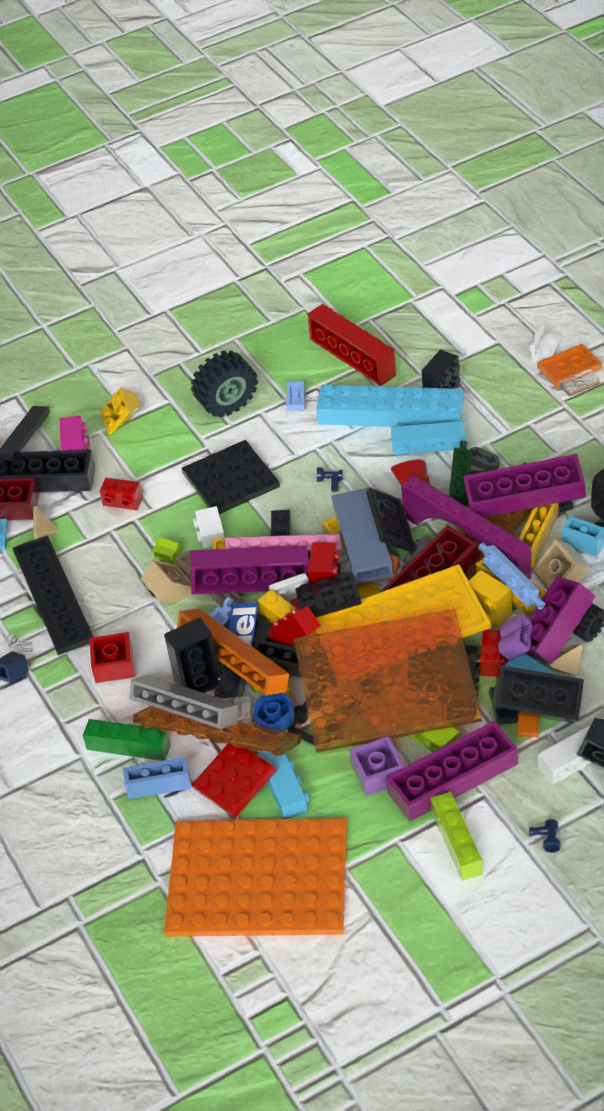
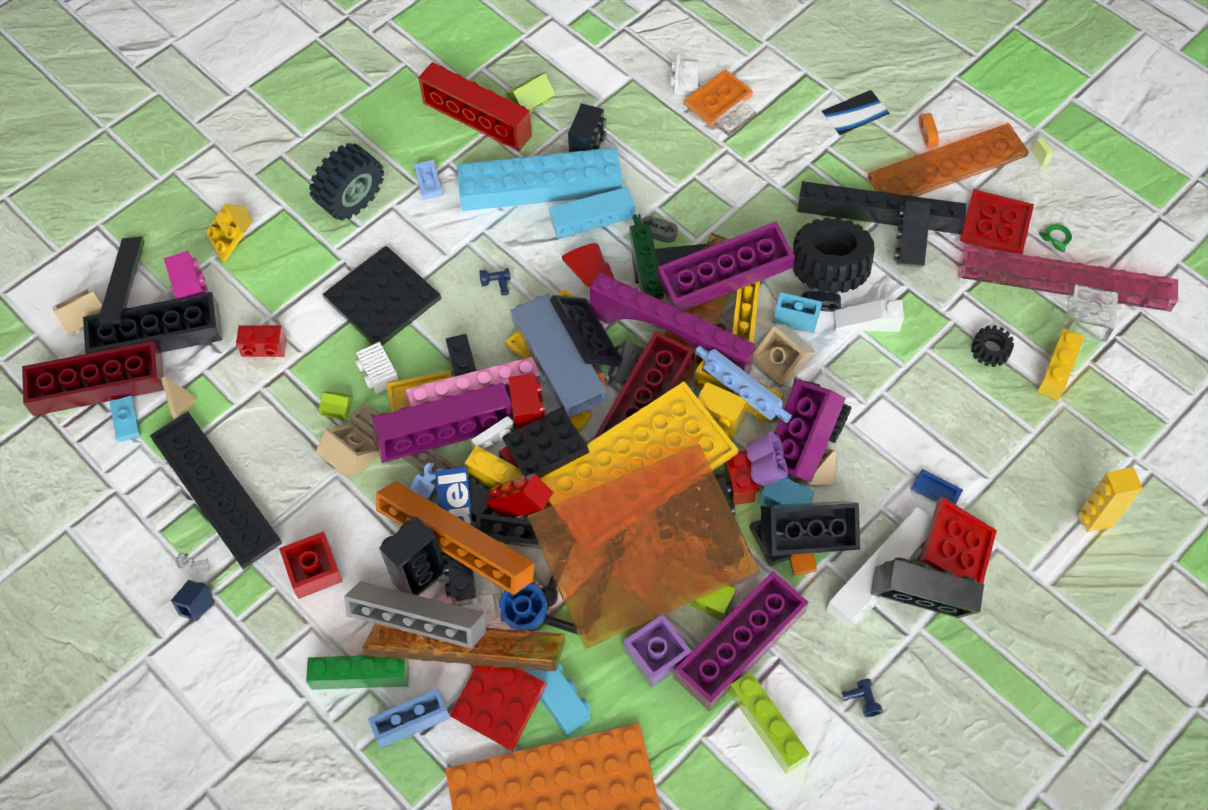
camera: 20 degrees left, 15 degrees up
none -> lime brick [506,73,555,113]

